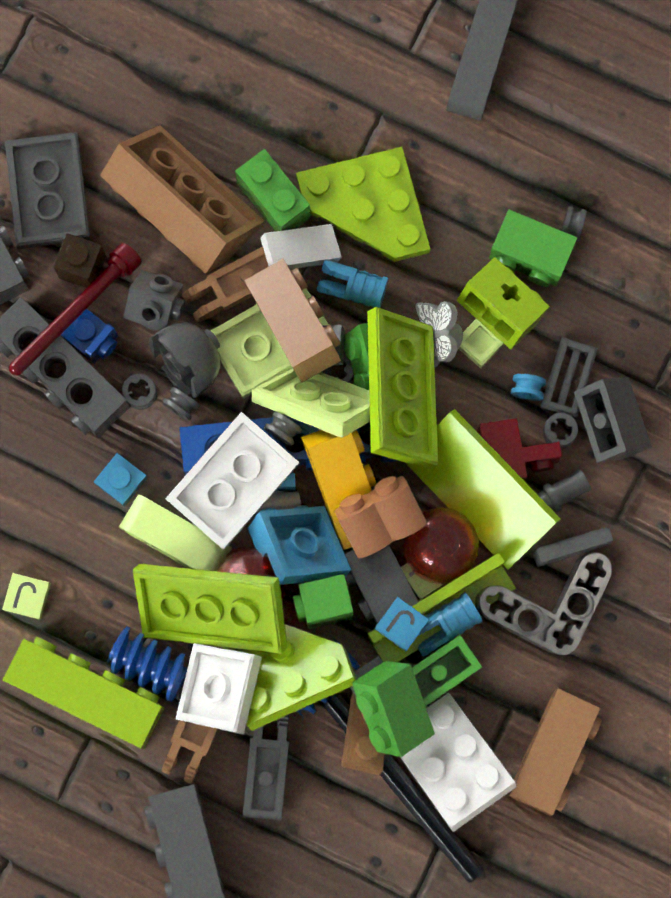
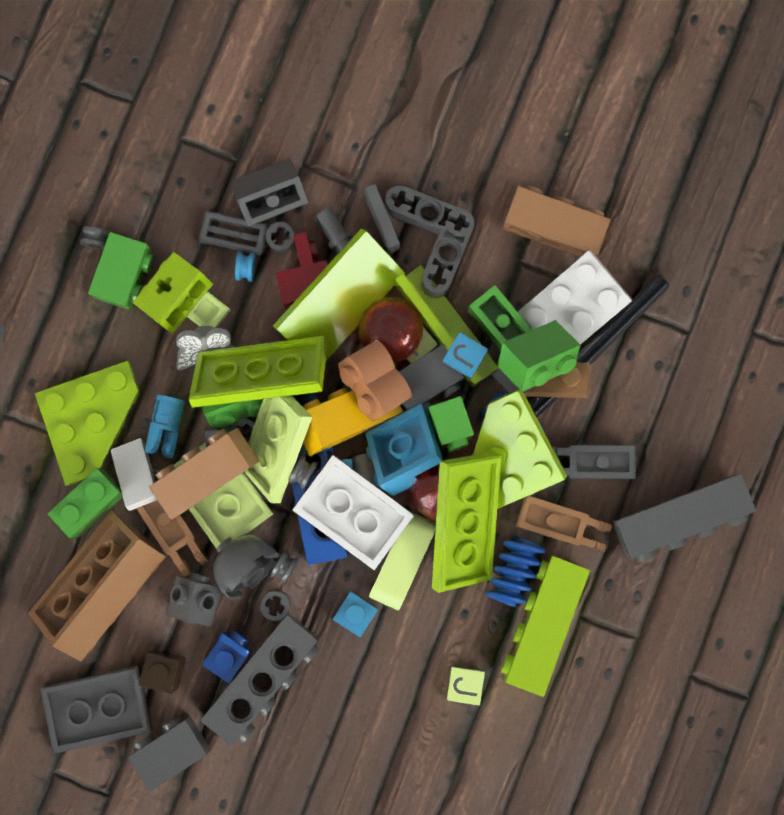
camera: 90 degrees left, 5 degrees up
dark red piece [9,243,142,376] -> none
white plate [175,643,262,734] -> none
dark azure hinge [418,592,483,656] -> none

